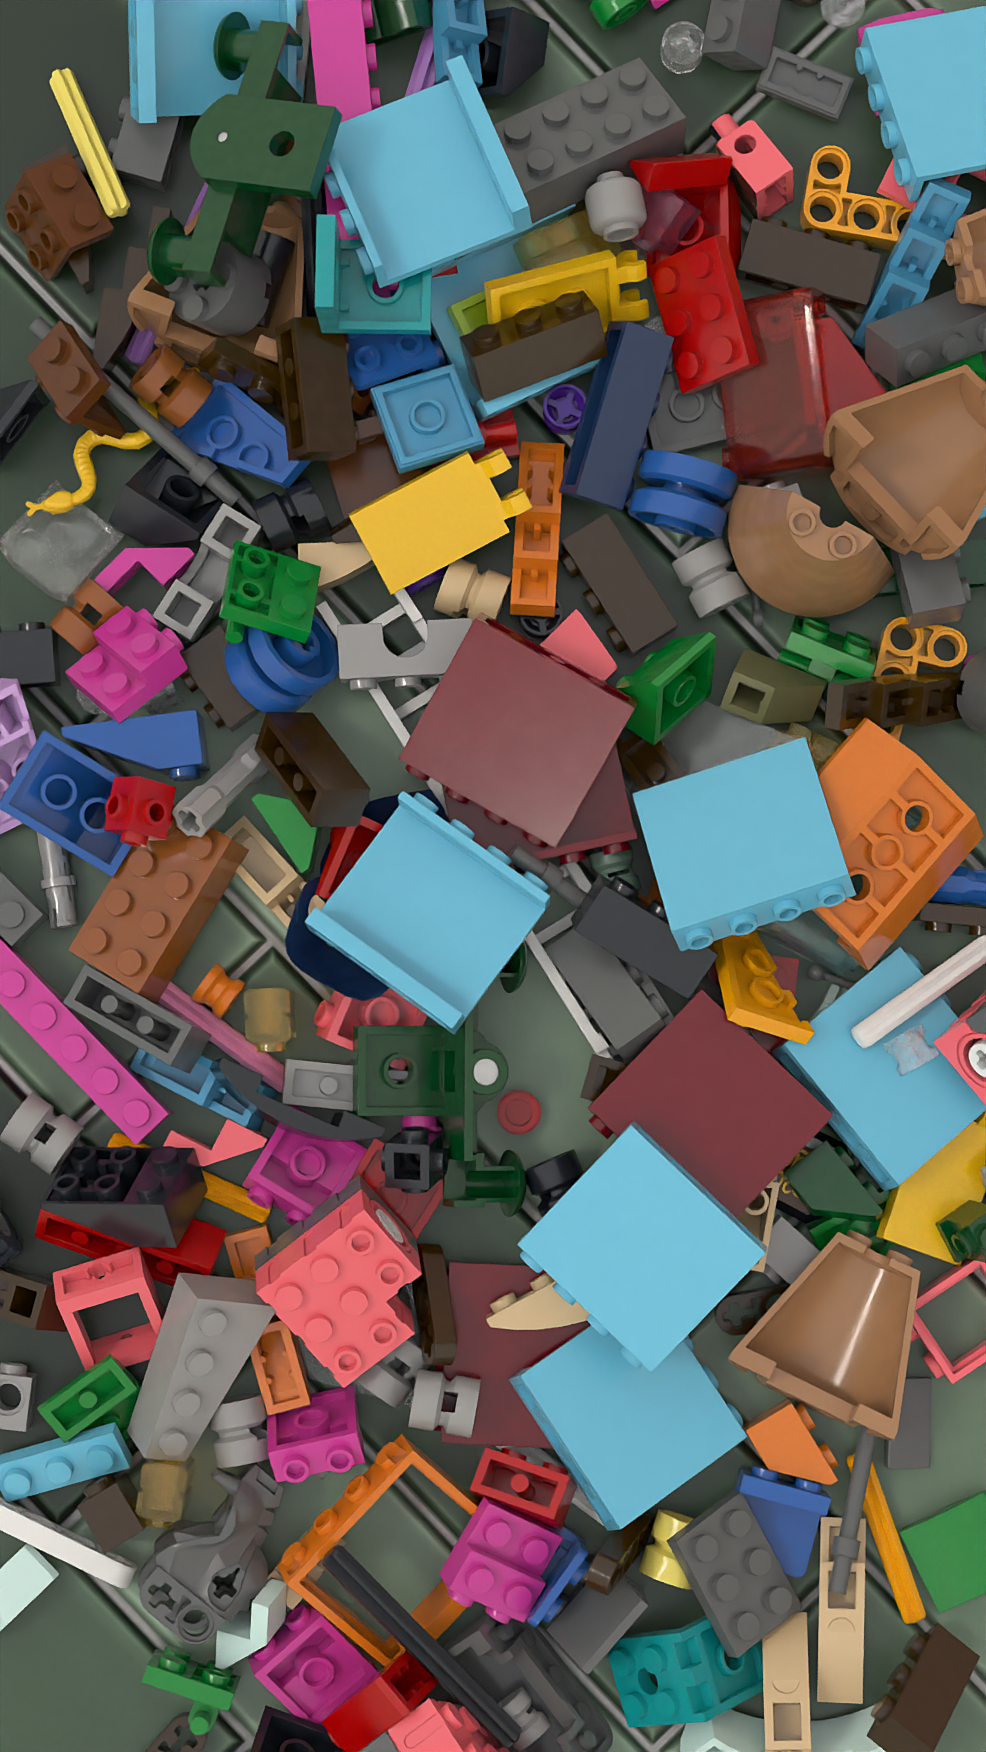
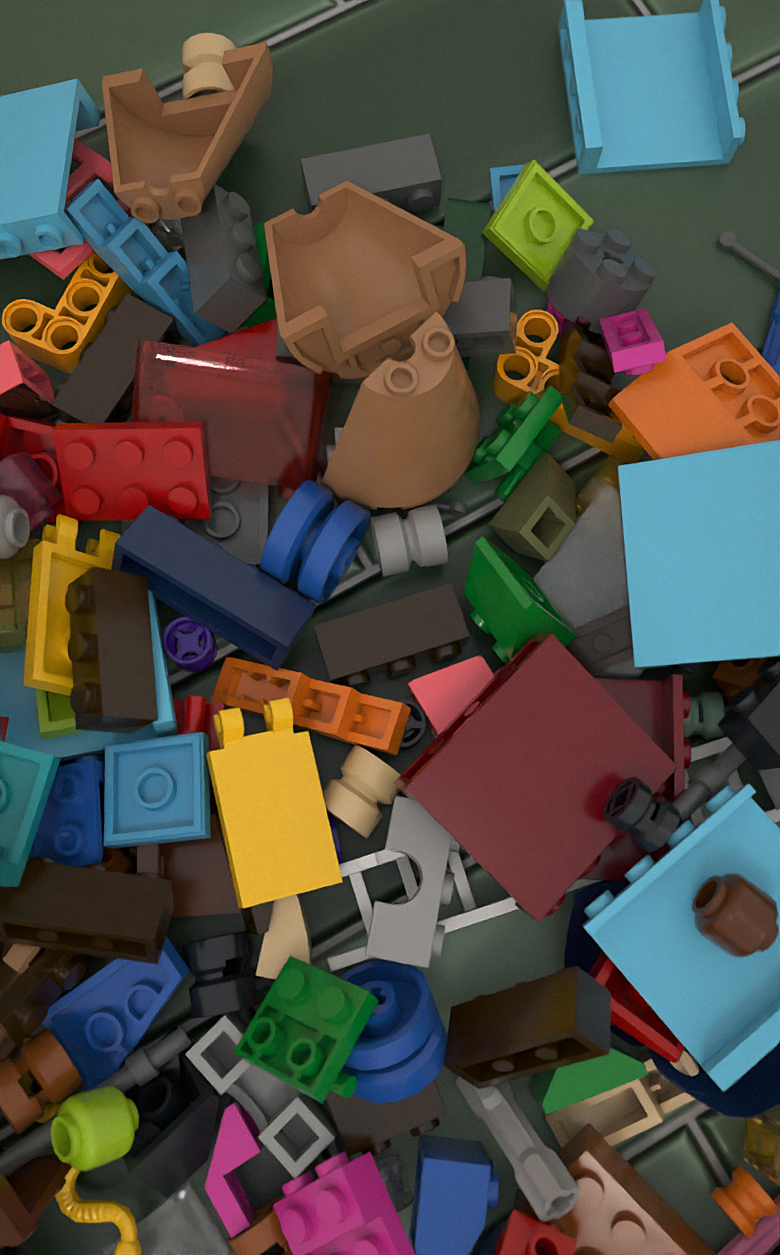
camera: 80 degrees left, 10 degrees down
none -> lime head [51,1086,139,1171]
none -> dark pink plate [599,308,667,375]
none -> black wheel [602,777,680,853]
none -> reddish brown head [692,873,779,958]

